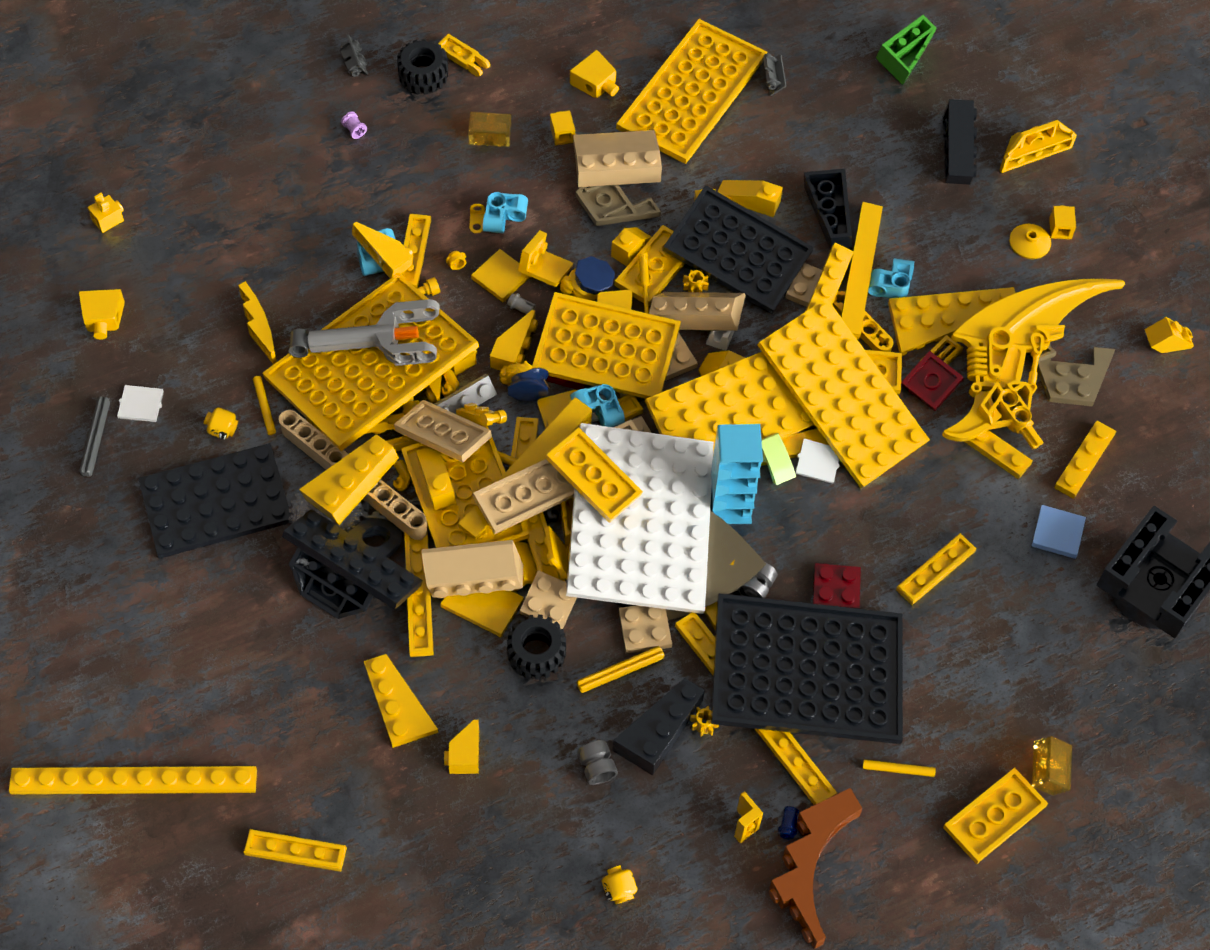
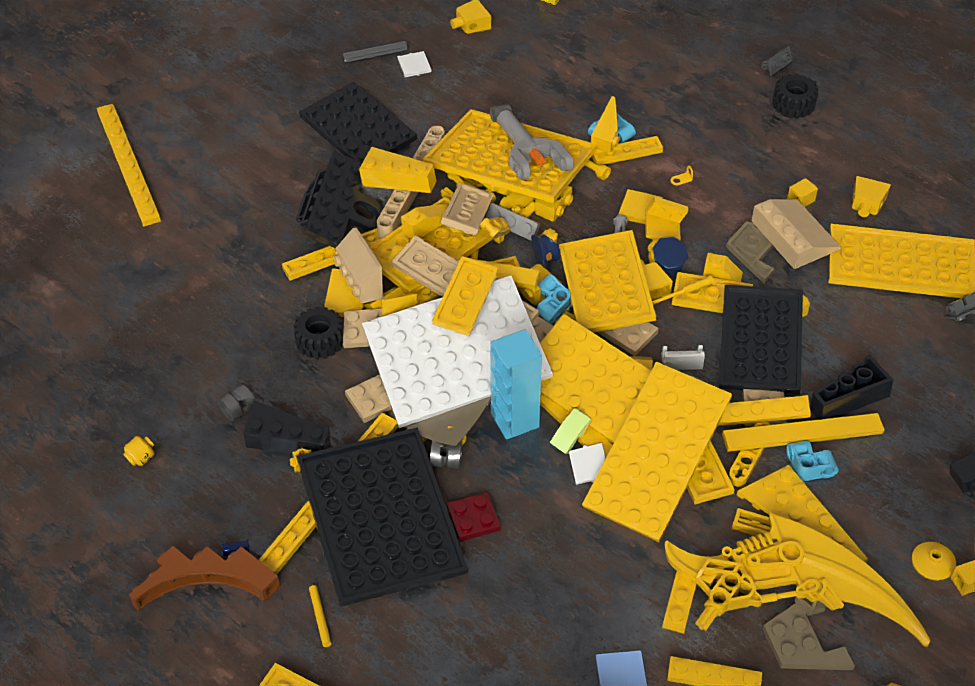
camera: 70 degrees right, 10 degrees down
yellow head [204,407,239,440] -> none
yellow slope [238,281,277,364] -> none
yellow tile [244,829,347,872] -> none
yellow bar [253,376,276,435] -> none
lavender bush [341,112,367,139] -> none
yellow wing [364,654,438,748] -> none
yellow hinge [438,34,490,77] -> none
yellow slope [444,720,479,774] -> none
yellow plate [446,251,466,270] -> none
clear yellow brick [468,112,512,147] -> none
medium azure piece [483,192,528,233] -> none
yellow slope [490,310,538,370] -> none
yellow axle [577,646,664,693] -> none
tan slope [649,292,746,331] -> none
yellow gear [683,270,709,292] -> none
yellow slope [717,180,783,218] -> none
yellow panel [734,791,763,844] -> none
yellow tile [896,533,976,605] -> none
dark red plate [901,351,964,411] -> none

